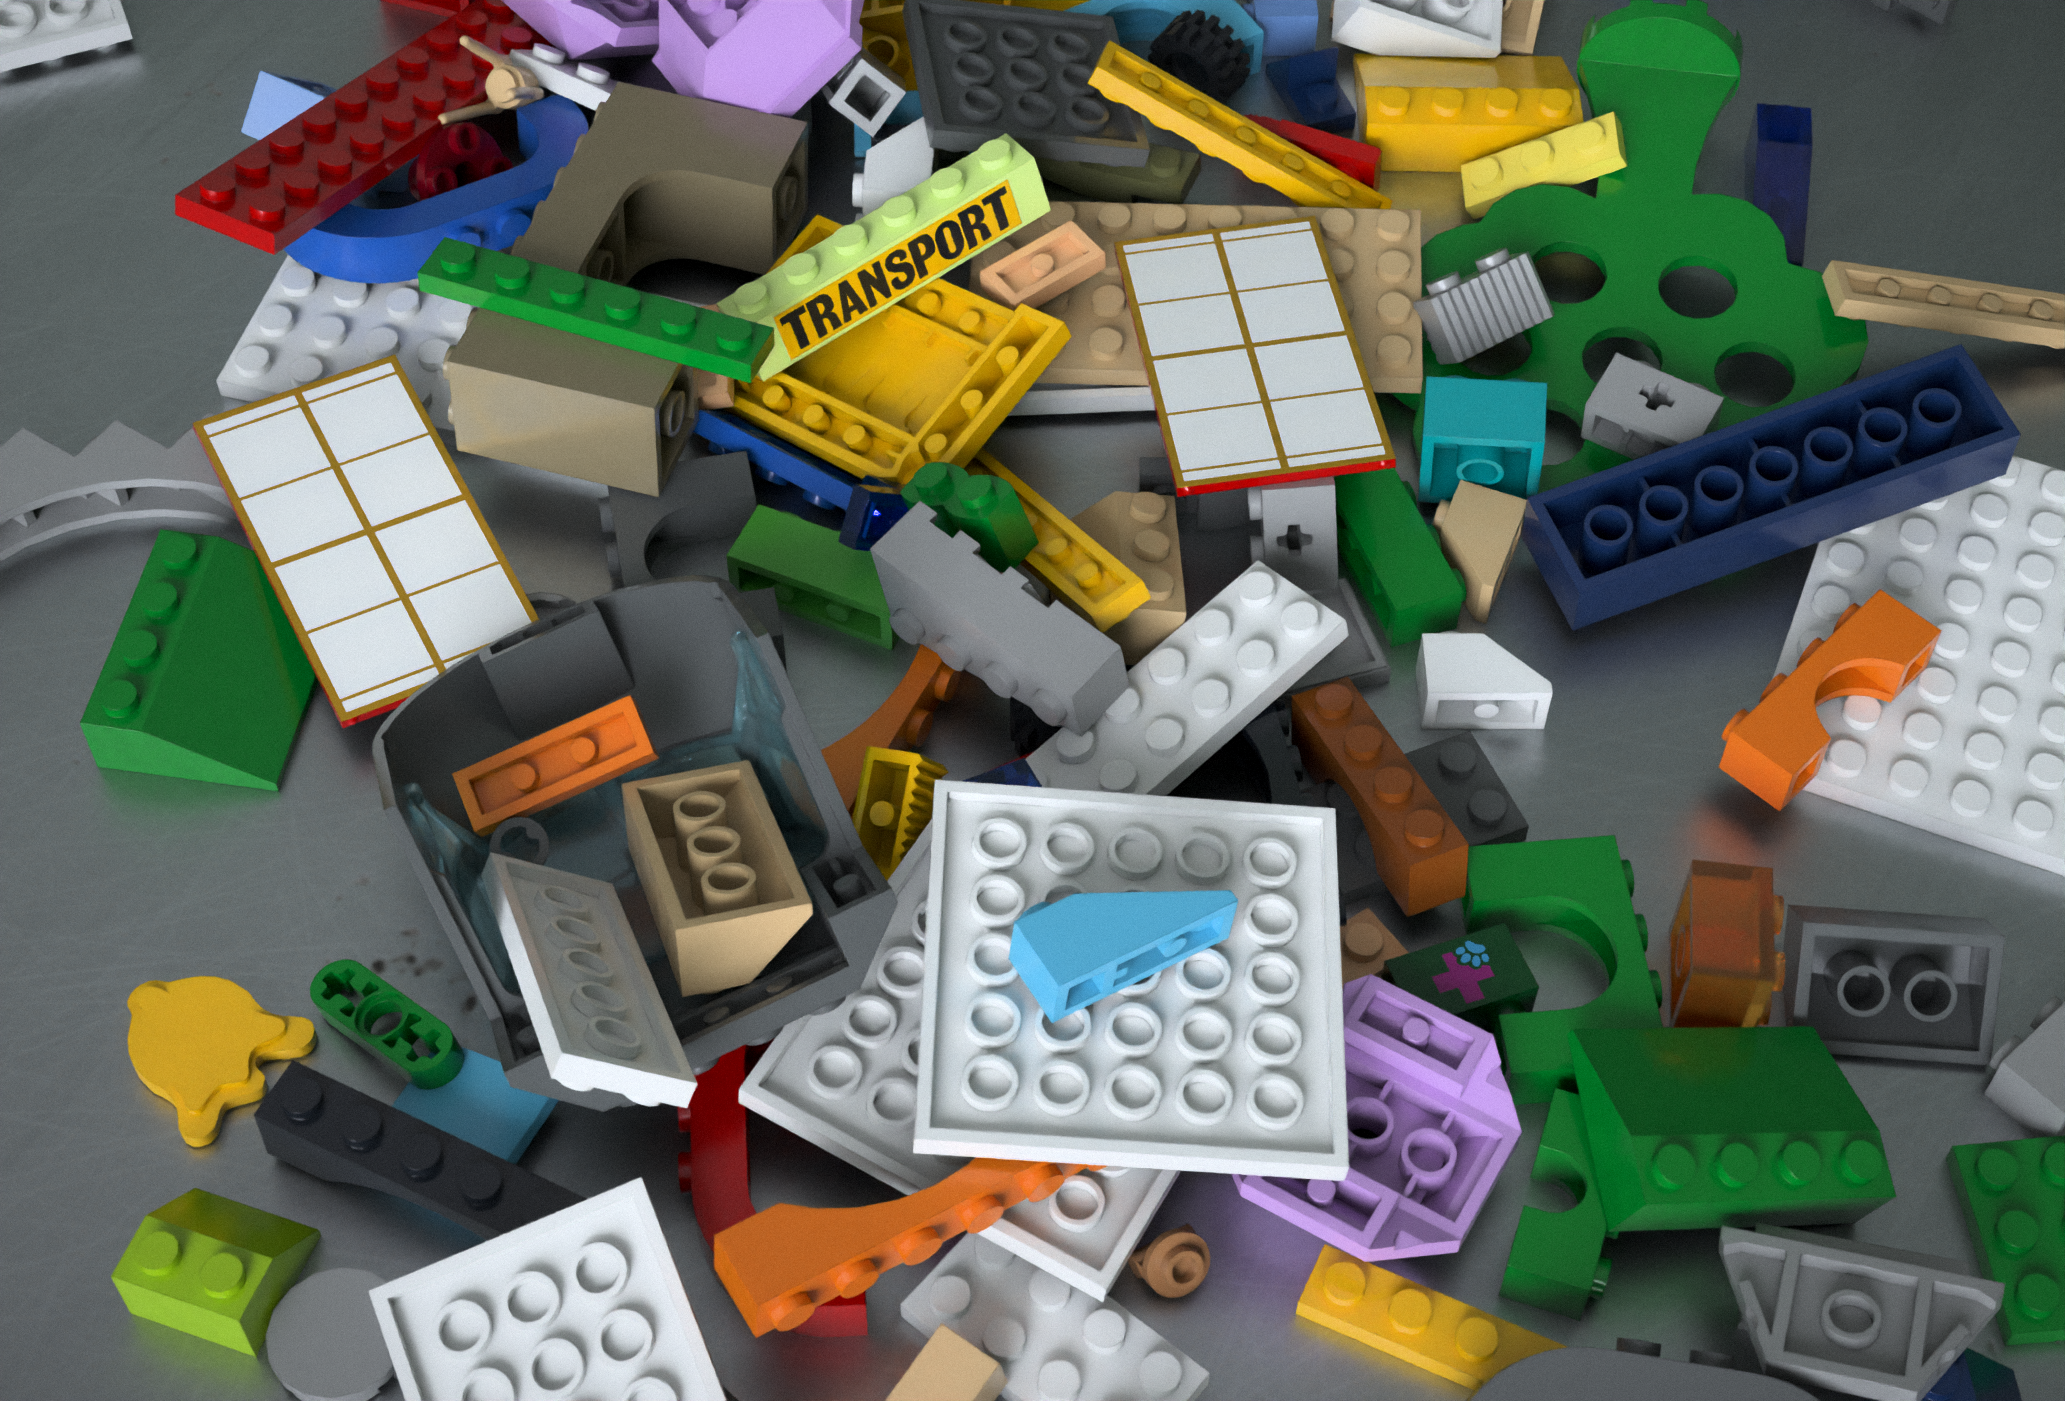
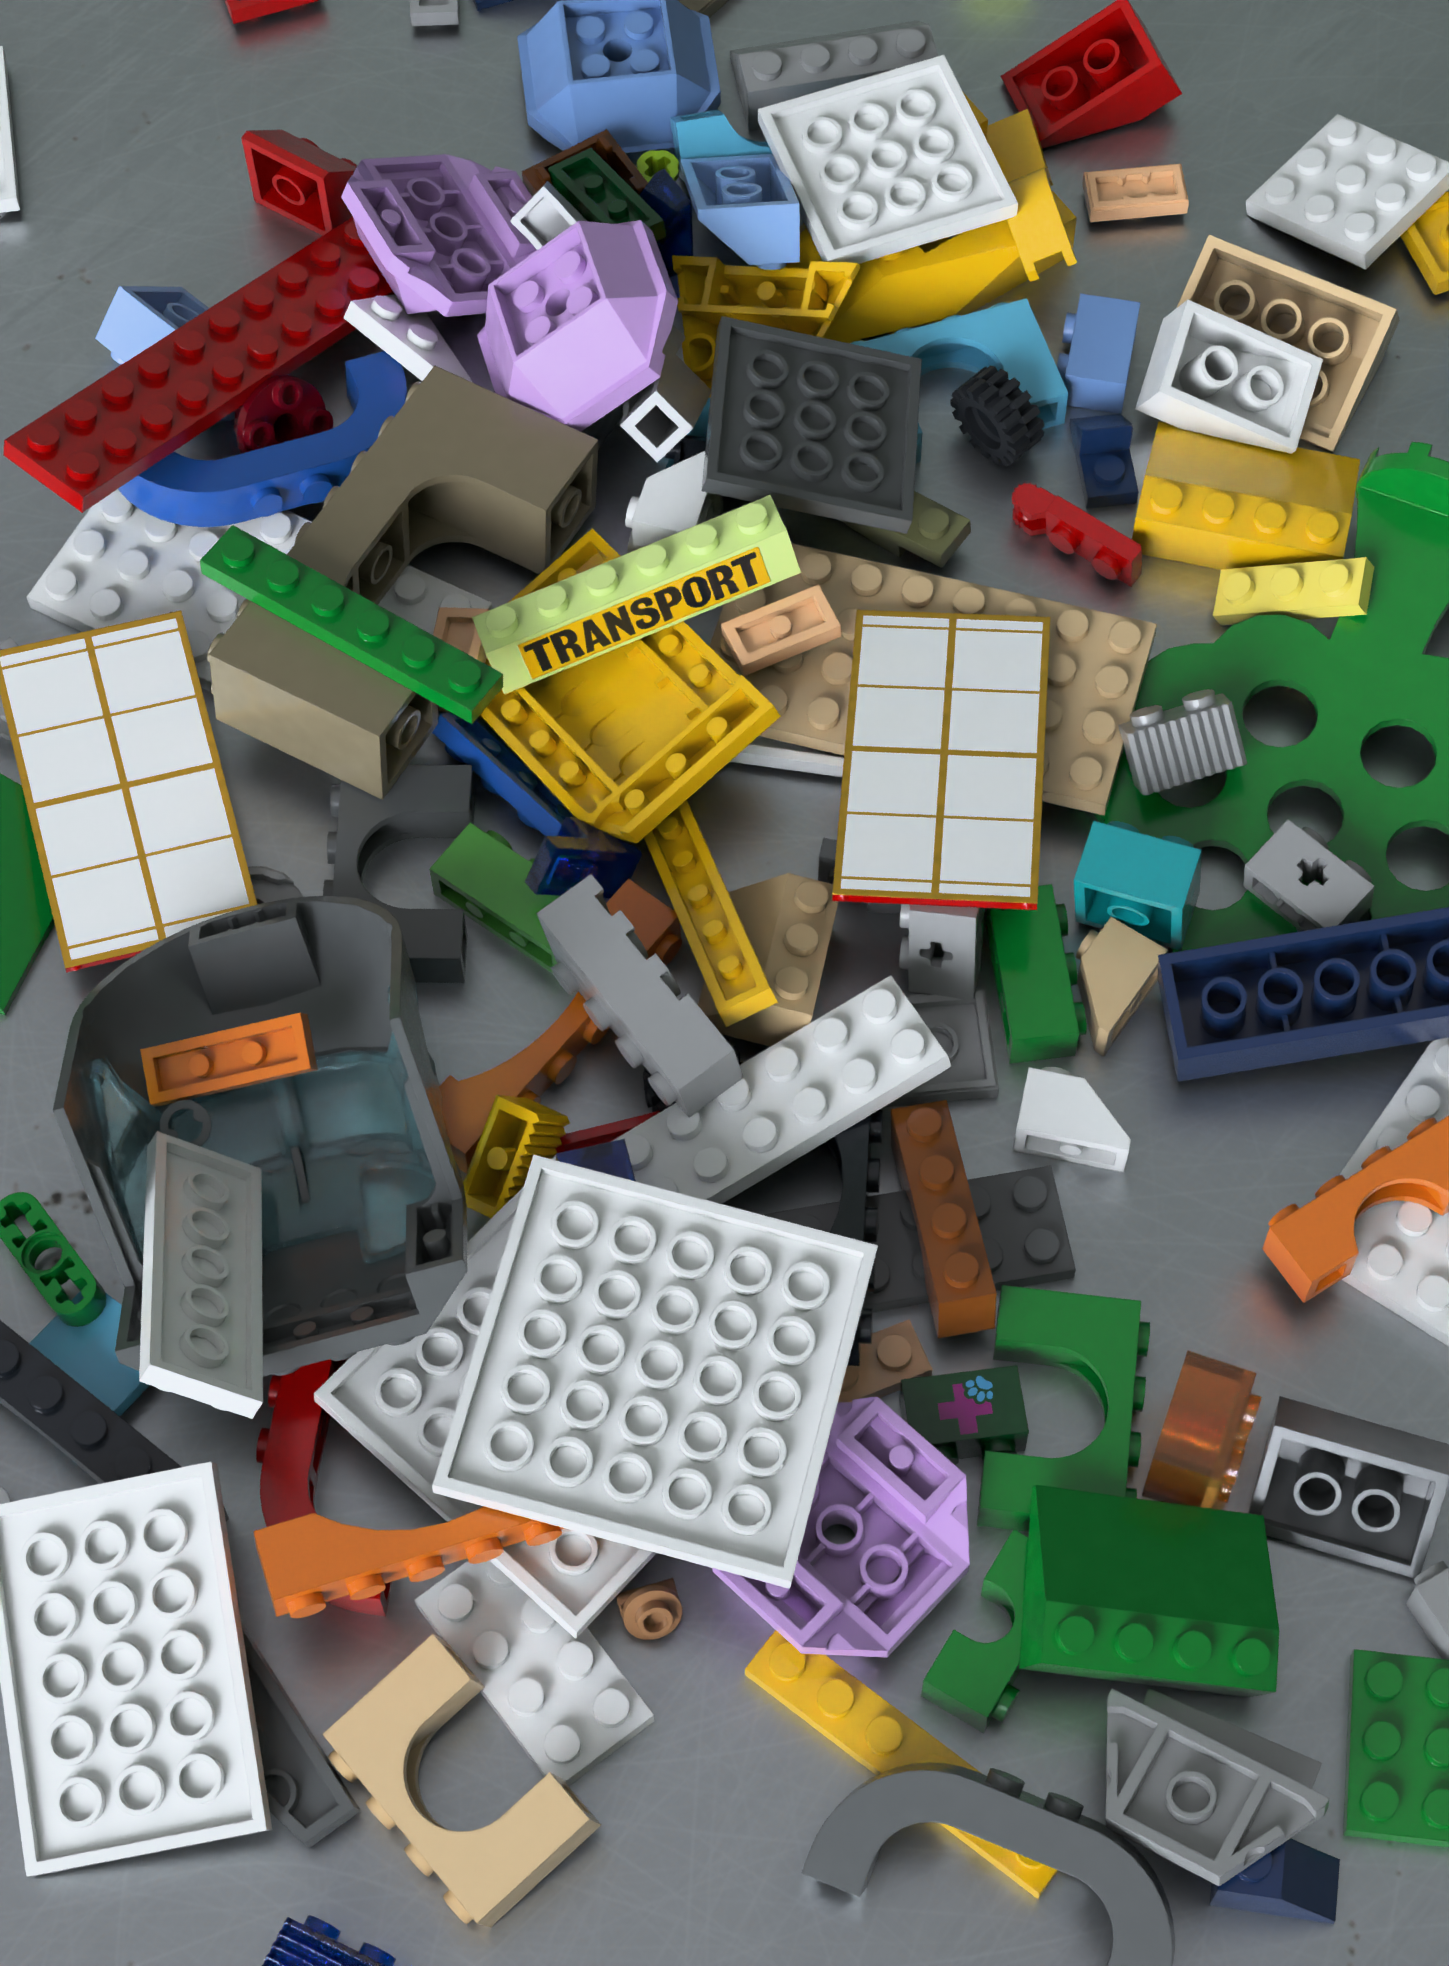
camera: 15 degrees right, 10 degrees up
tan plant [438,35,544,125] -> none
tan slope [622,760,813,997] -> none
green brick [900,462,1039,572] -> none
medium azure slope [1009,890,1238,1023] -> none
yellow plate [1088,40,1393,209] -> none

